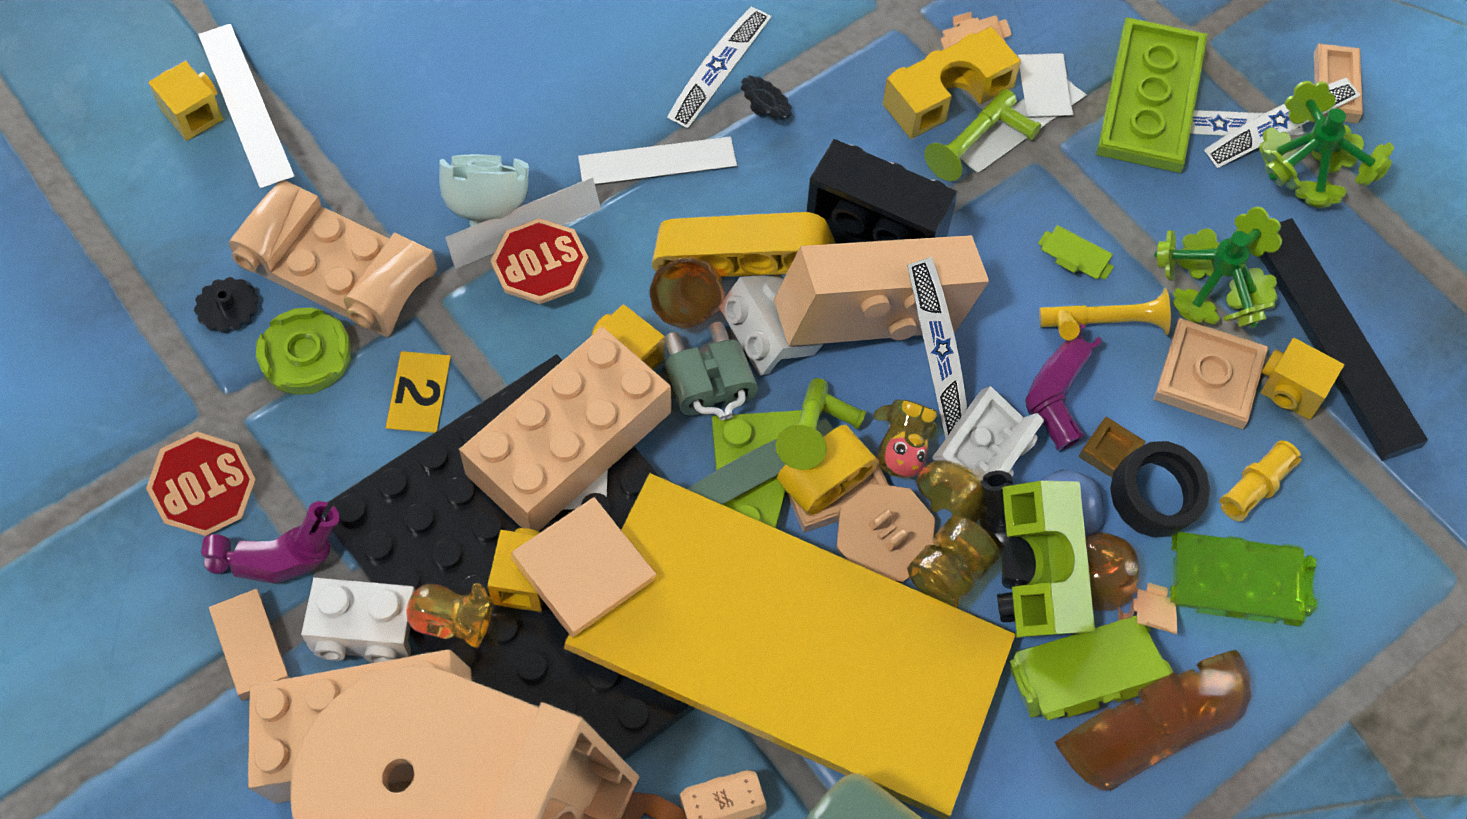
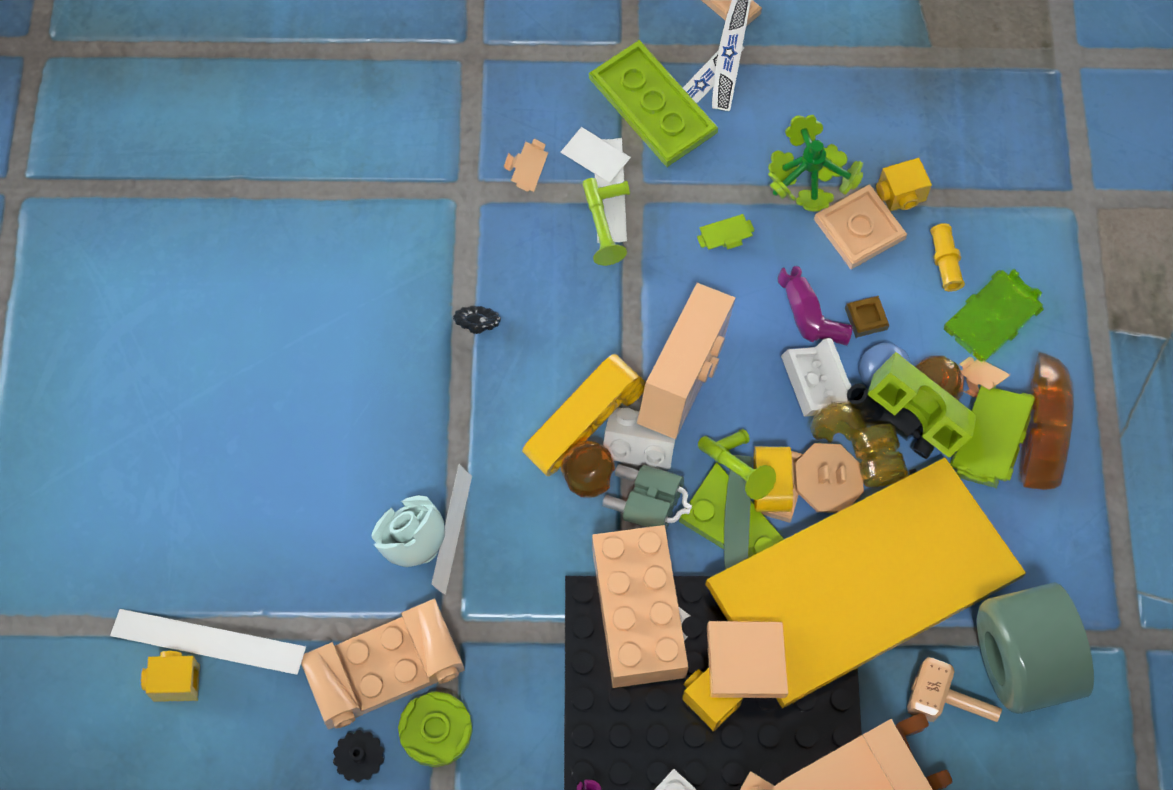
camera: 50 degrees left, 5 degrees up
yellow sticker [385,351,451,433] -> none
clear yellow animal [406,583,494,648] -> none
piece [491,218,589,304] -> none
white sticker [578,137,737,184] -> none
yellow brick [591,304,665,370] -> none
white sticker [667,7,771,128] -> none
black brick [806,139,958,244] -> none
animal [873,399,937,479] -> none
yellow arch [883,26,1021,139] -> none
white sticker [907,257,967,439] -> none
yellow piece [1039,288,1171,341] -> none
black tyre [1110,441,1211,538] -> none
lime plant [1259,81,1394,208] -> none
black tile [1260,218,1428,461] -> none

